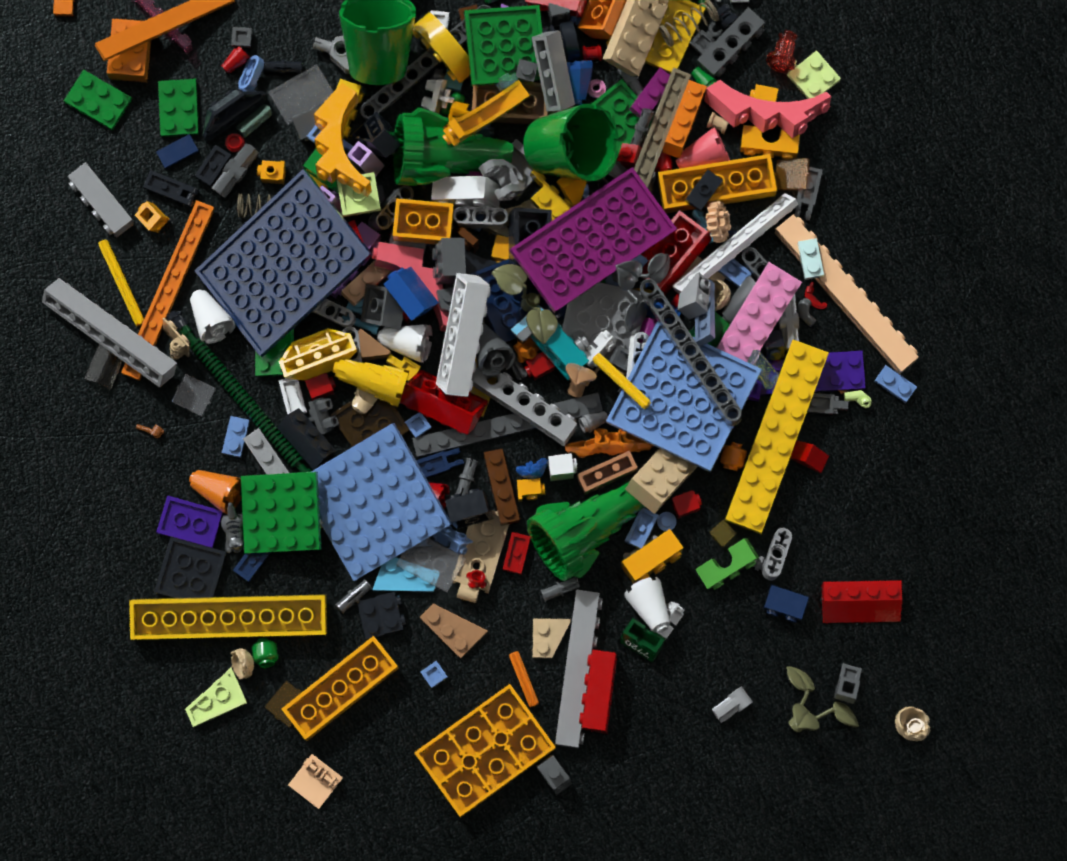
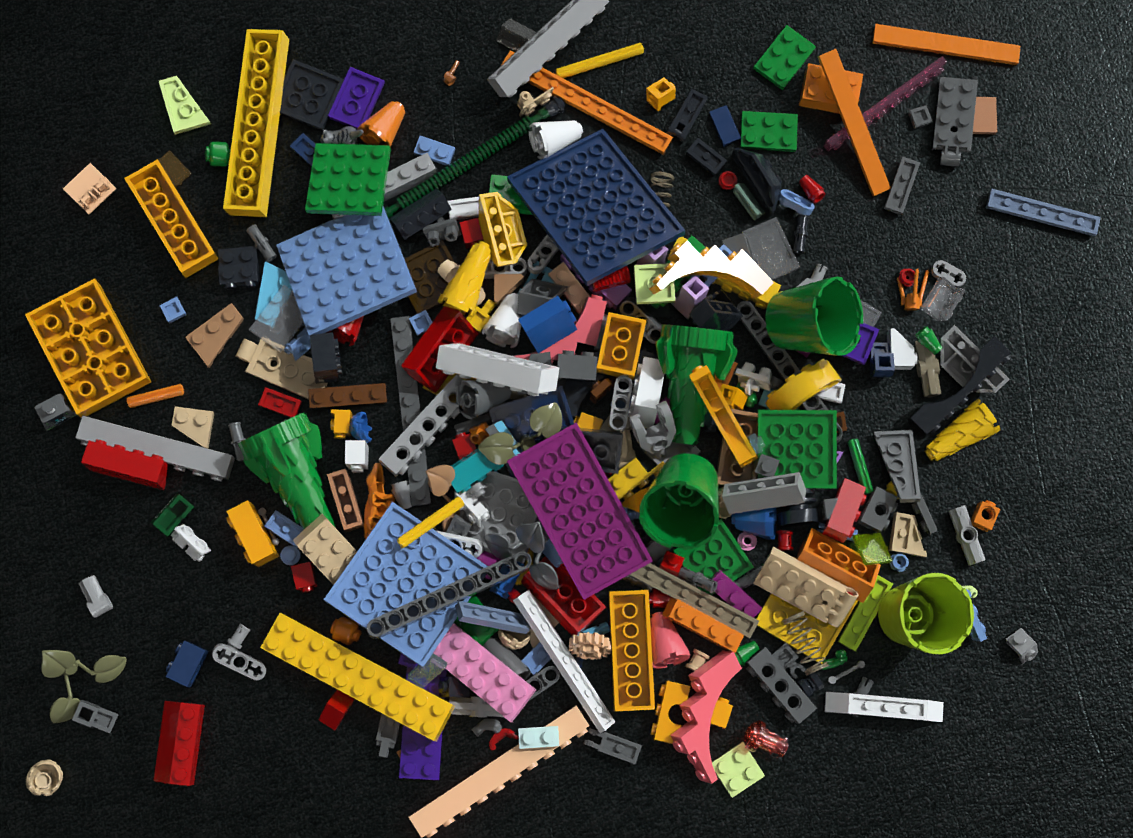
camera: 90 degrees right, 0 degrees up
light grey brick [68,162,134,238] -> none
clear piece [171,374,216,417] -> none
dark grey piece [212,144,259,198] -> none
dark grey plate [231,27,252,48] -> none
tan hair [231,649,254,679] -> none
light orange brick [257,160,286,184] -> none
dark blue hinge [416,448,464,478] -> none
dark grey pin [455,458,478,495] -> none
red plate [466,570,487,589] -> none
white cone [624,577,670,633] -> none
light grey slope [678,272,711,320] -> none
black plate [685,170,723,212] -> none
bright green arch [696,538,759,590] -> none
clear yellow tile [709,520,737,547] -> none
clear orange piece [774,158,810,190] -> none
yellowish green arm [844,390,872,408] -> none
medium blue plate [874,365,917,403] -> none

